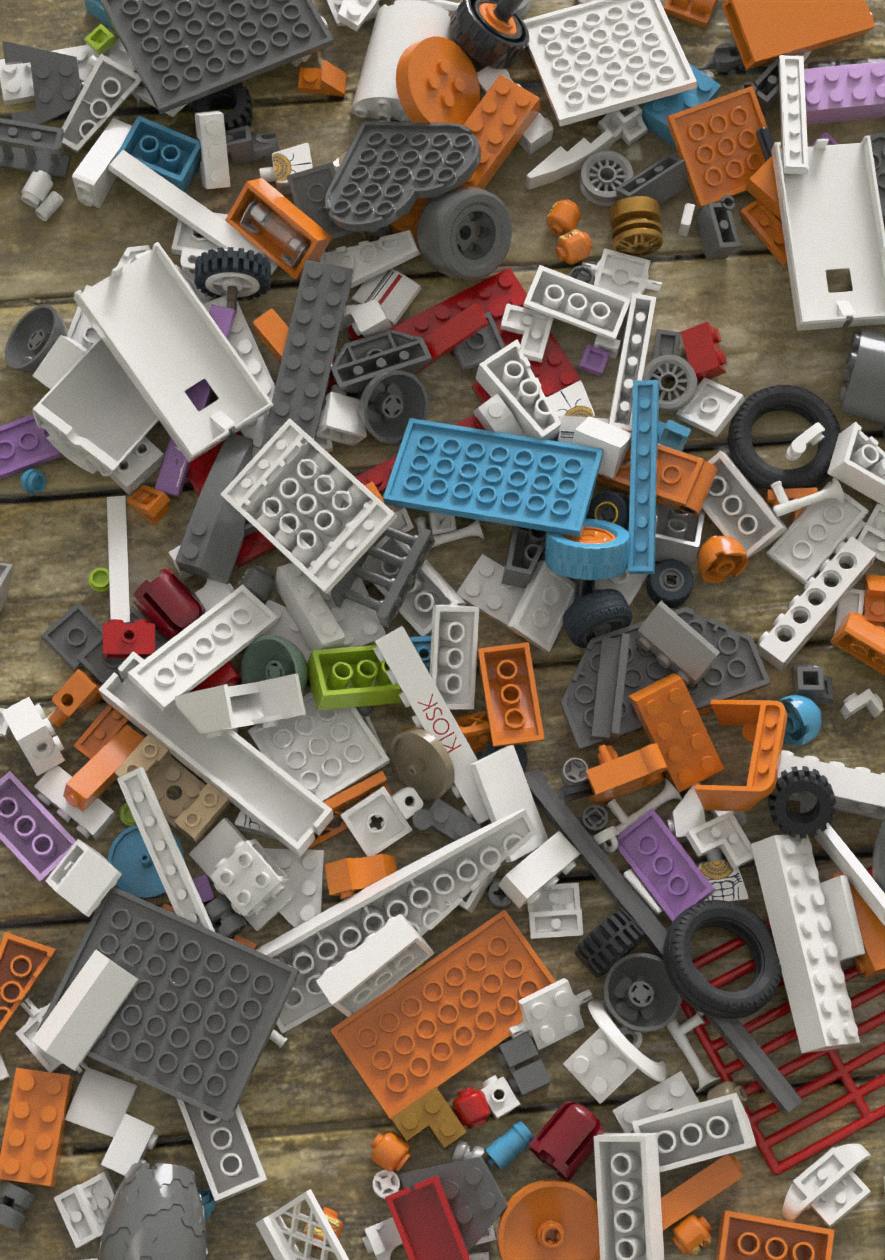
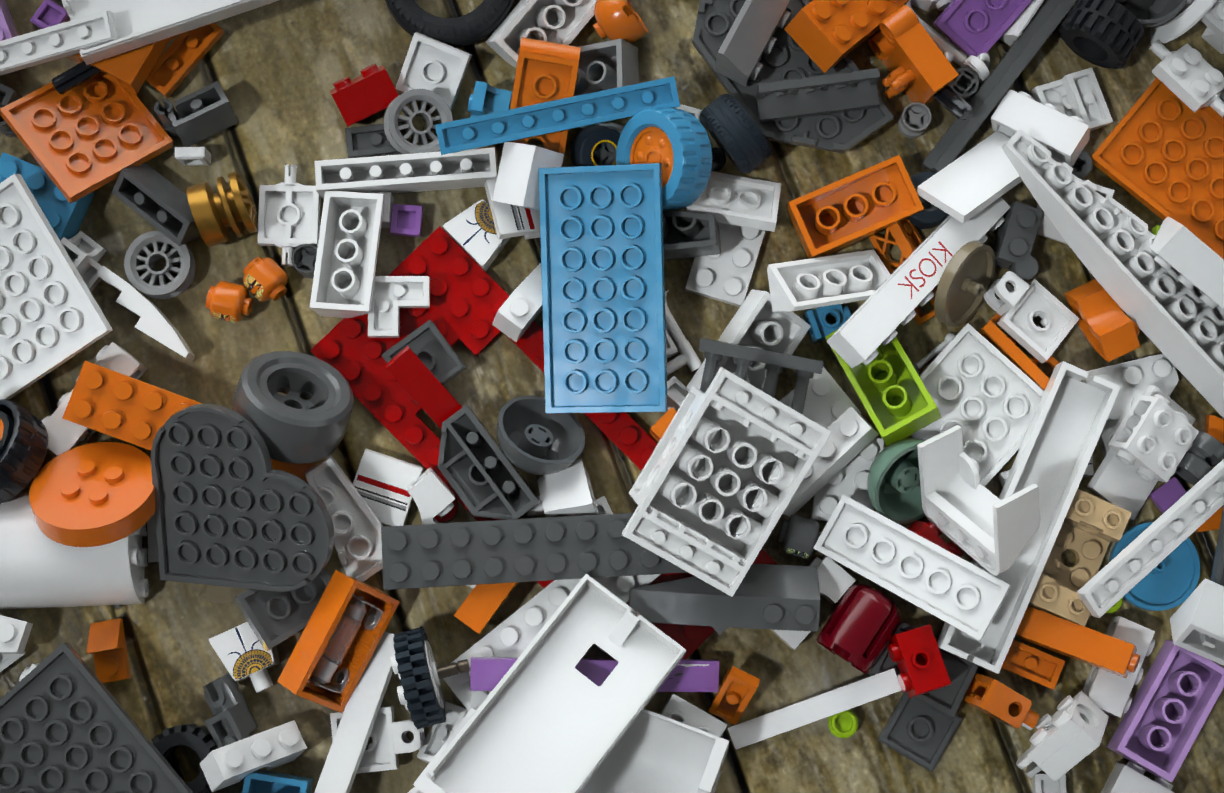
camera: 100 degrees left, 10 degrees up
white wedge [475,340,561,441] -> none
black wheel [646,559,694,608] -> none

